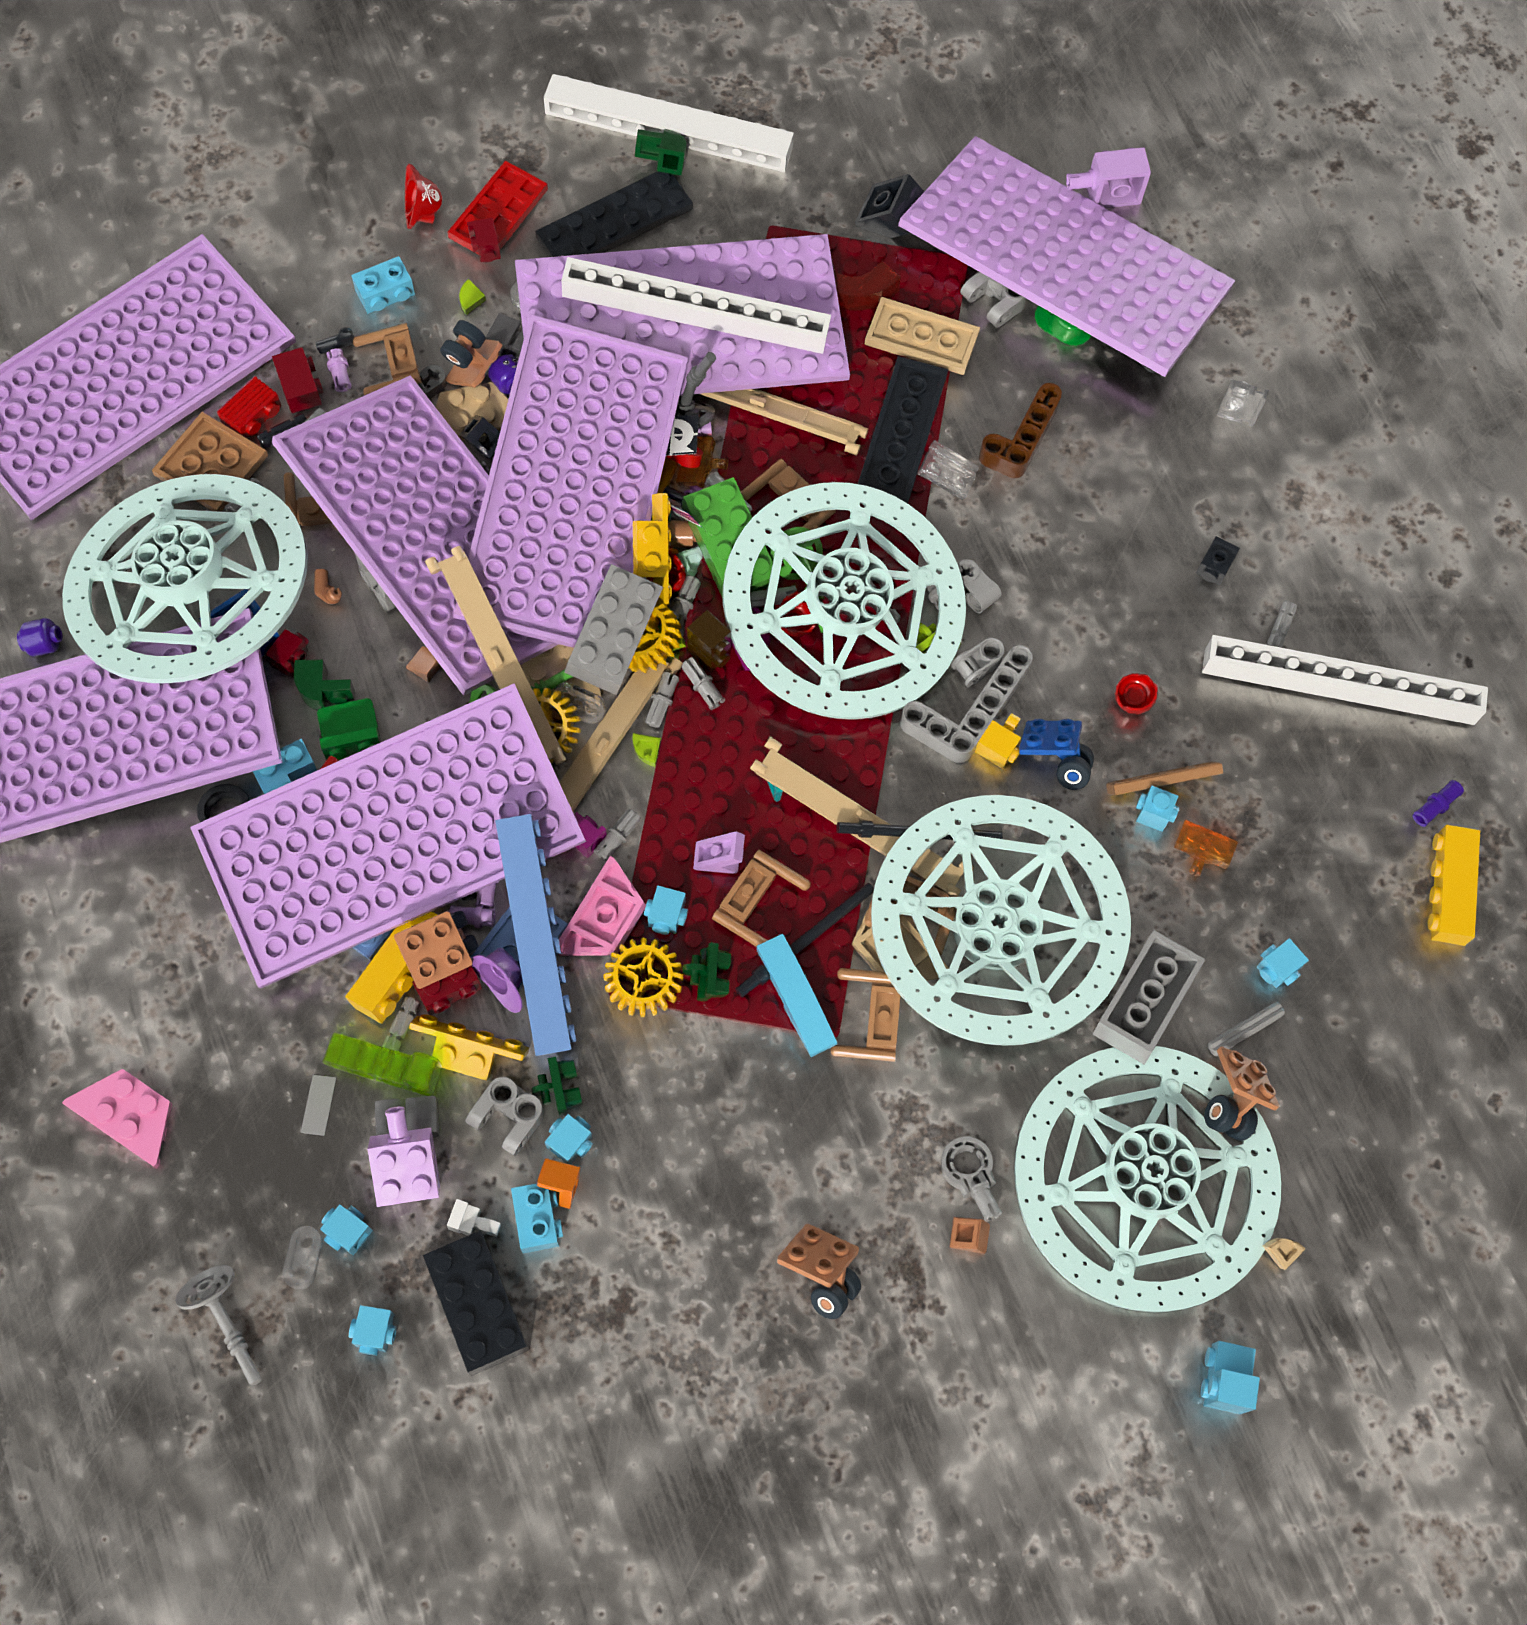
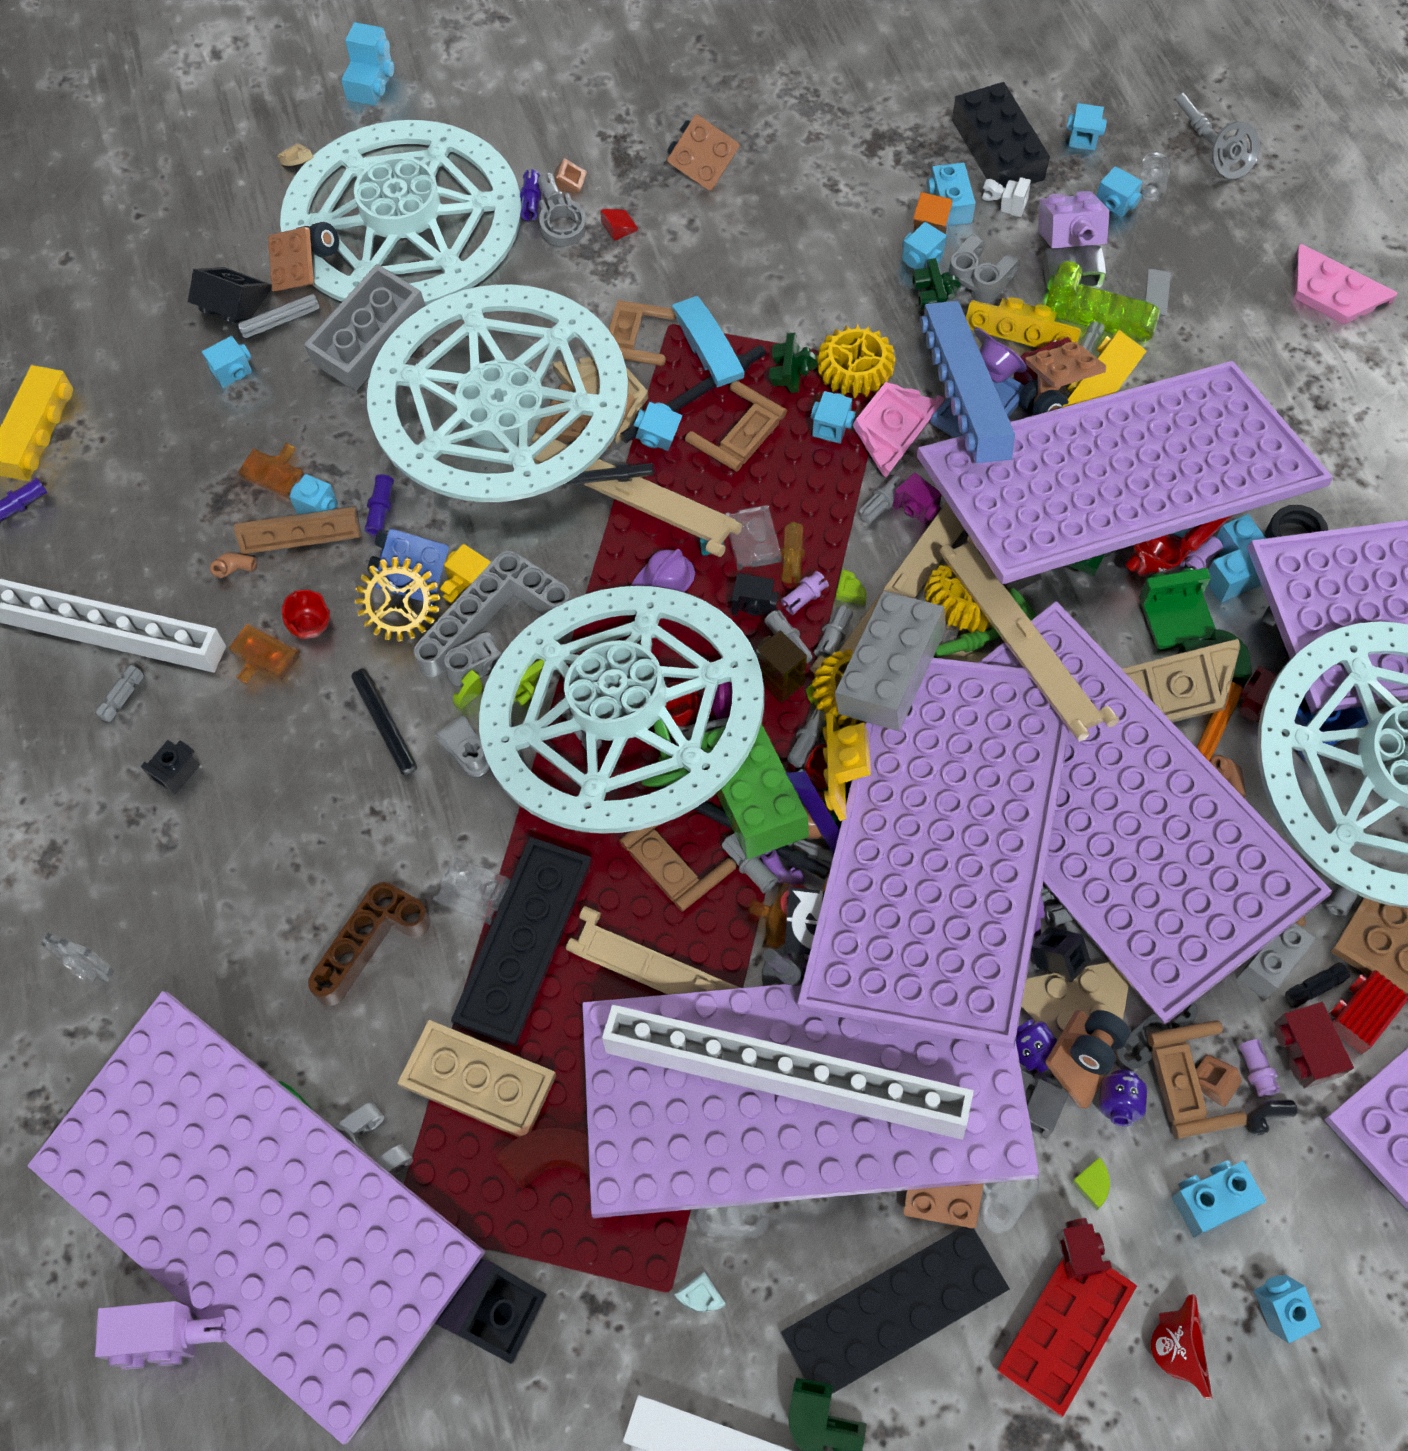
camera: 170 degrees left, 5 degrees down
lavender slope [693,831,745,874] -> none
none -> black slope [188,267,272,323]
none -> nougat arm [210,552,257,578]
none -> clear orange plate [229,624,300,684]
none -> black axle [351,668,417,775]
none -> yellow gear [355,557,440,641]
none -> dark purple pin [364,474,394,536]
none -> lime tile [453,670,484,710]
none -> dark purple pin [520,169,541,221]
none -> red slope [600,209,638,241]
none -> medium lavender piece [631,549,695,609]
none -> medium azure brick [634,402,683,451]
none -> light aqua tile [674,1272,726,1312]
none -> clear plate [725,505,782,570]
none -> black brick [732,573,779,616]
none -> clear yellow axle [781,522,805,583]
none -> lavender pin [781,571,829,615]
none -> dark purple head [1099,1070,1147,1127]
none -> tan wing [1122,639,1240,722]
none -> orange axle [1196,682,1243,762]
none -> nougat slope [1196,1054,1242,1107]
none -> medium azure brick [1254,1274,1321,1343]

